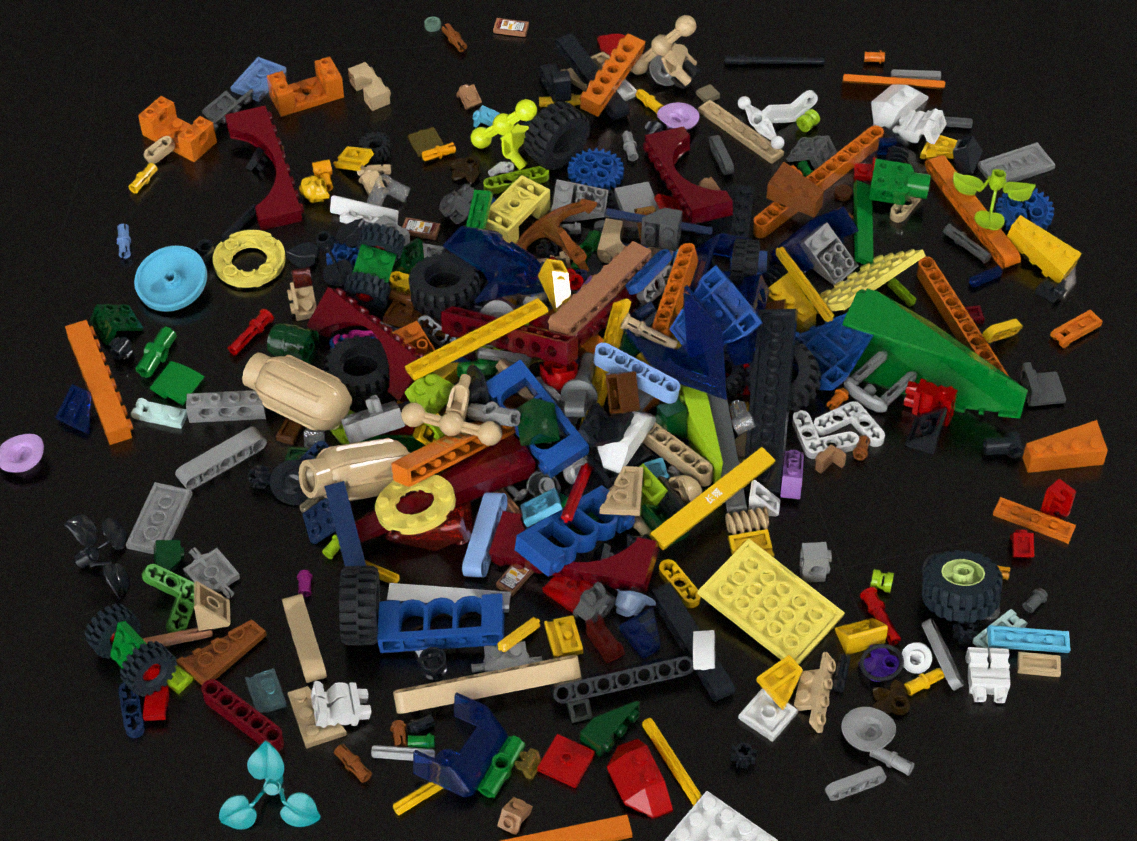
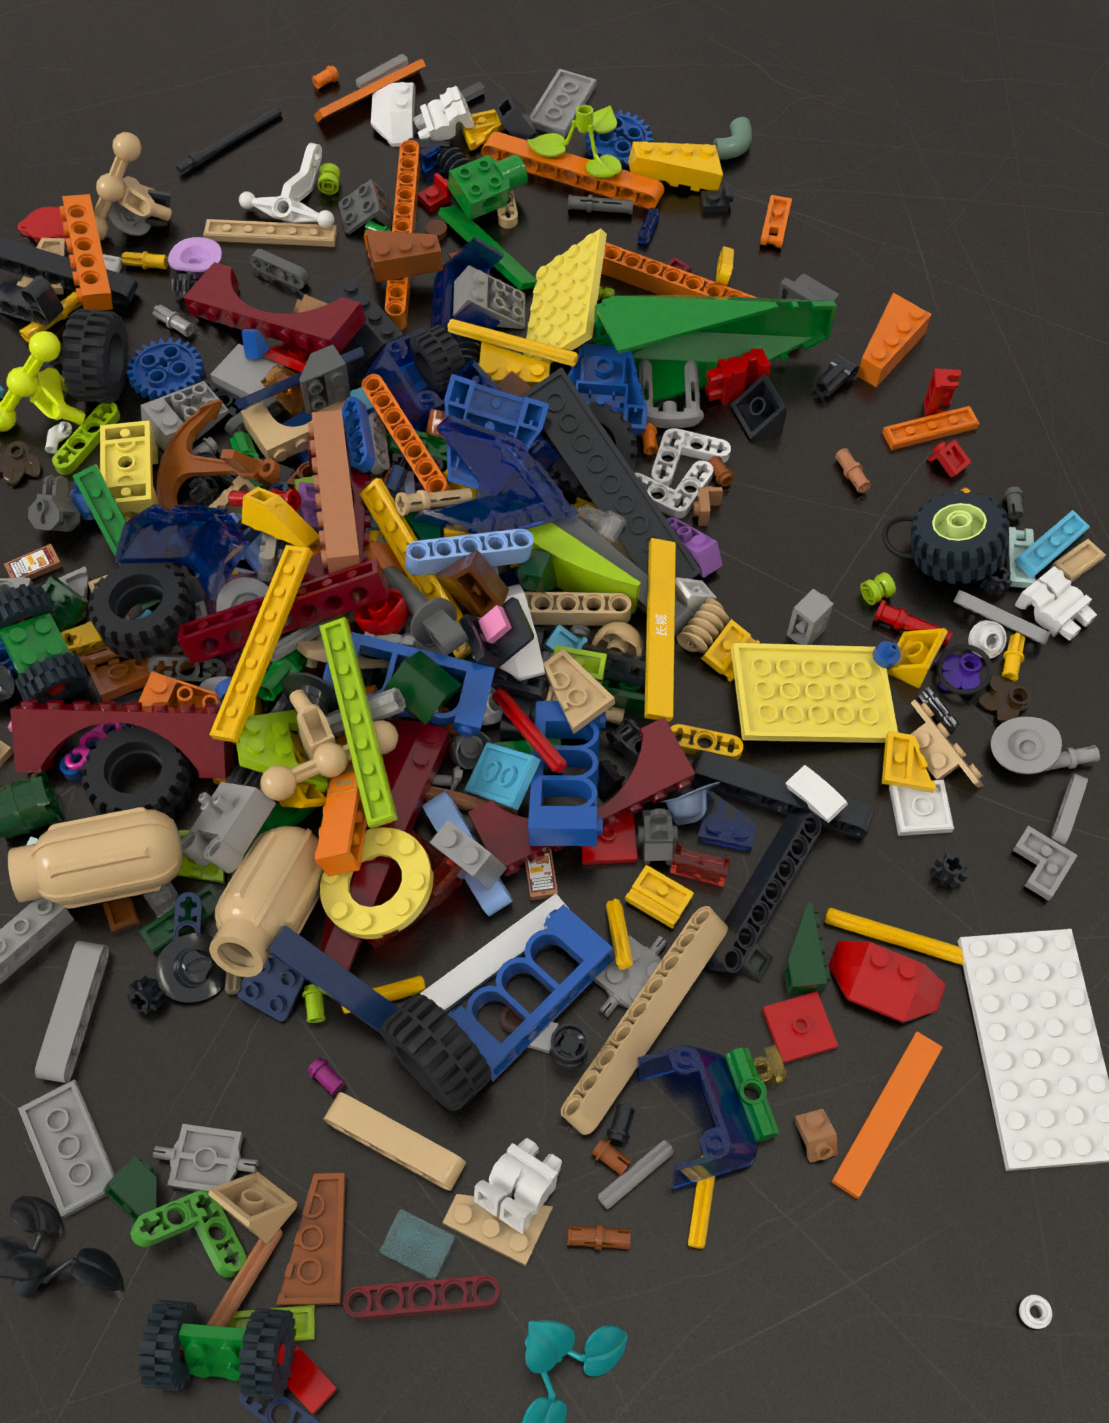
camera: 45 degrees left, 10 degrees up
green pin [408,733,435,749] -> none
dark tan tile [696,84,720,103] -> none
none -> blue slope [242,329,270,359]
none -> lime tile [319,617,398,829]
none -> light grey brick [430,820,507,890]
none -> bright pink tile [478,605,512,644]
none -> sand green cylinder [713,117,752,160]
none -> nougat pin [835,448,872,493]
none -> blue tile [873,641,901,669]
none -> light grey plate [1013,826,1078,901]

